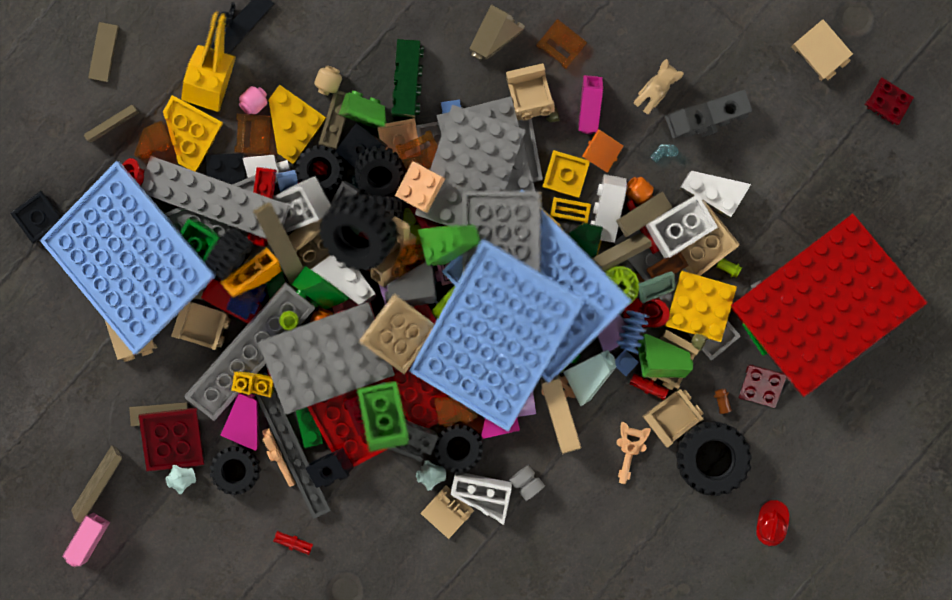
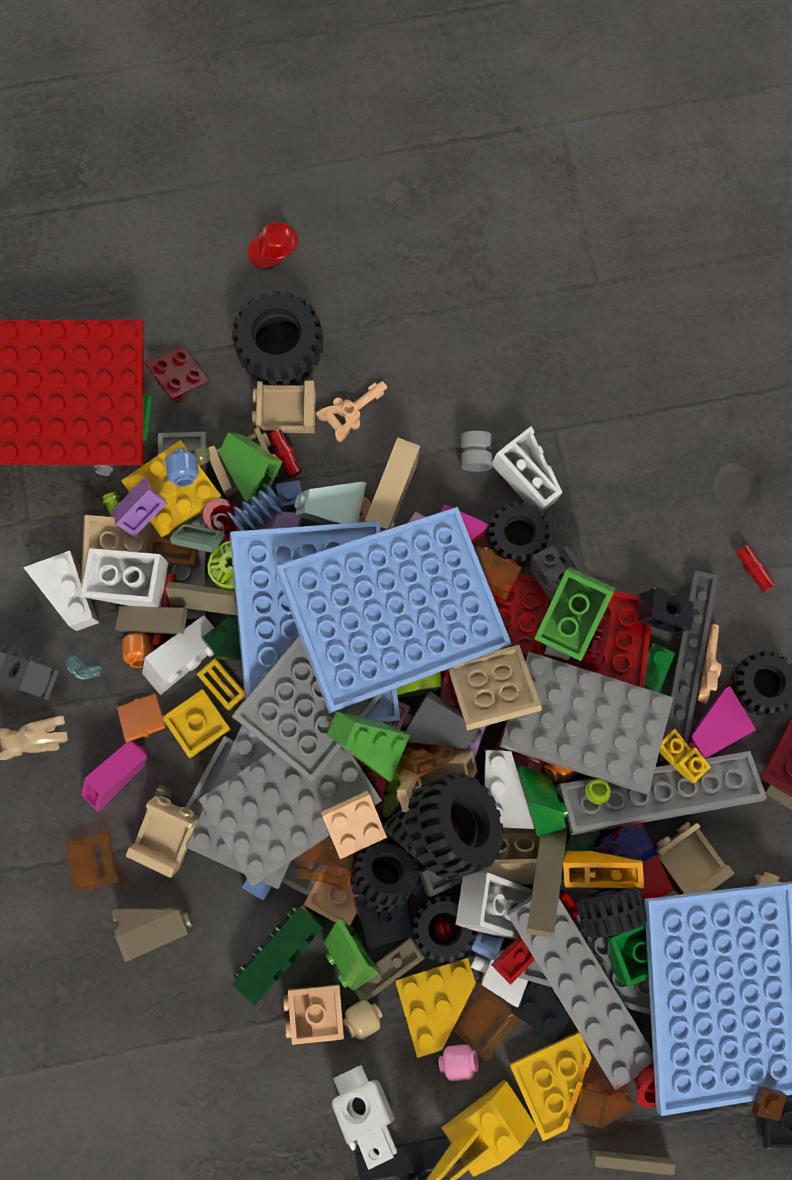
camera: 145 degrees left, 10 degrees down
light aqua rock [416,460,446,491] -> none
tan hinge [420,485,474,539] -> none
dark orange pin [714,389,732,414] -> none
none -> medium lavender panel [113,477,167,537]
none -> medium blue head [165,449,199,487]
none -> light nougat plate [283,984,344,1045]
none -> white piece [332,1065,397,1170]
none -> reddish brown plate [752,1086,787,1121]

